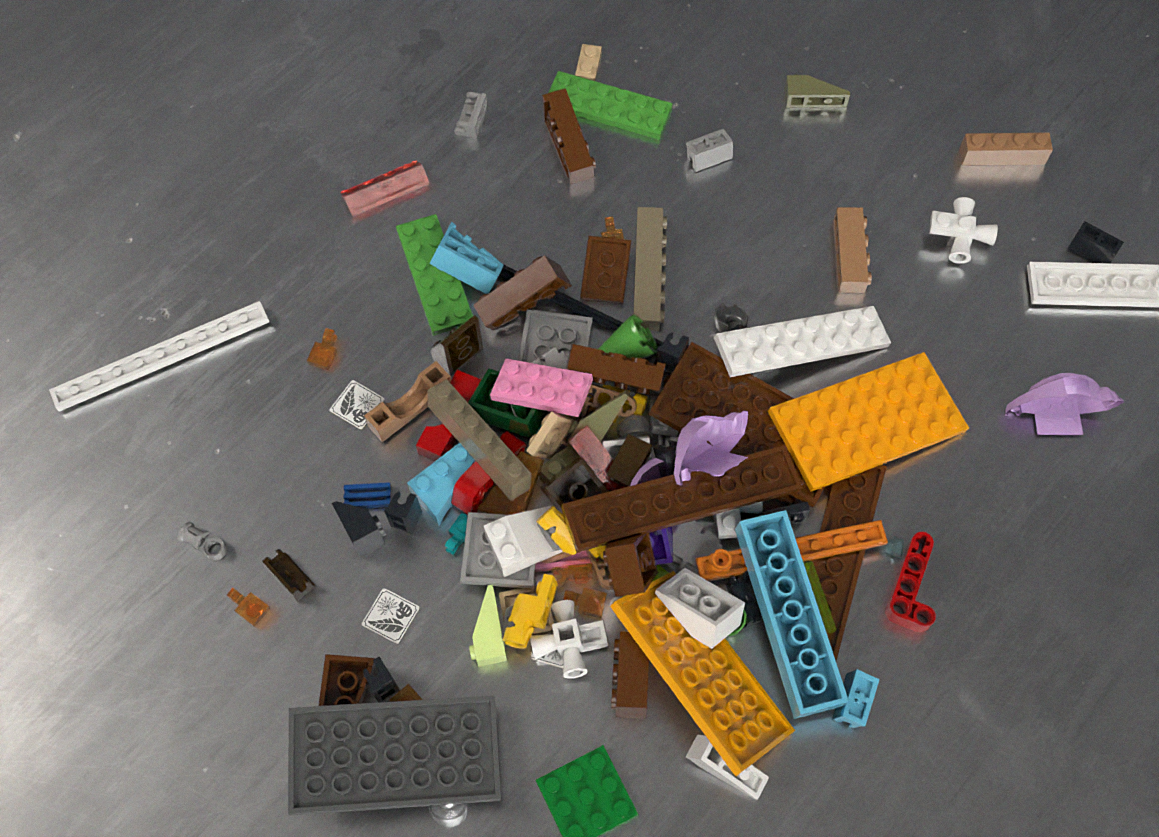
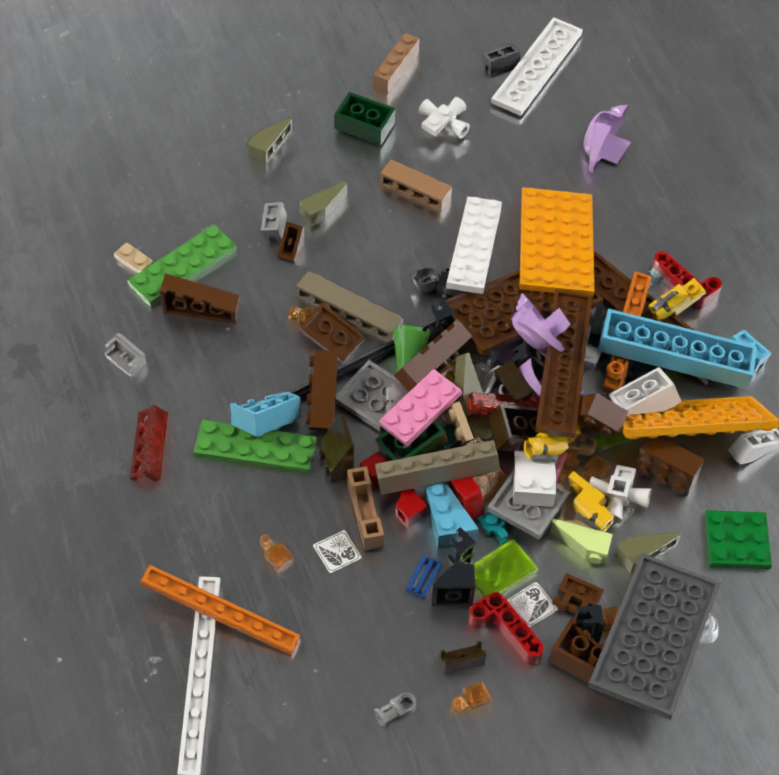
camera: 65 degrees left, 10 degrees down
none -> orange tile [140,565,301,655]
none -> reddish brown slope [277,222,305,262]
none -> olive slope [299,181,347,227]
none -> dark green brick [334,92,396,145]
none -> red beam [468,592,544,665]
none -> clear neon green tile [474,539,538,597]
none -> reddish brown plate [552,573,604,615]
none -> olive slope [615,532,681,574]
none -> yellow plate [648,278,706,321]

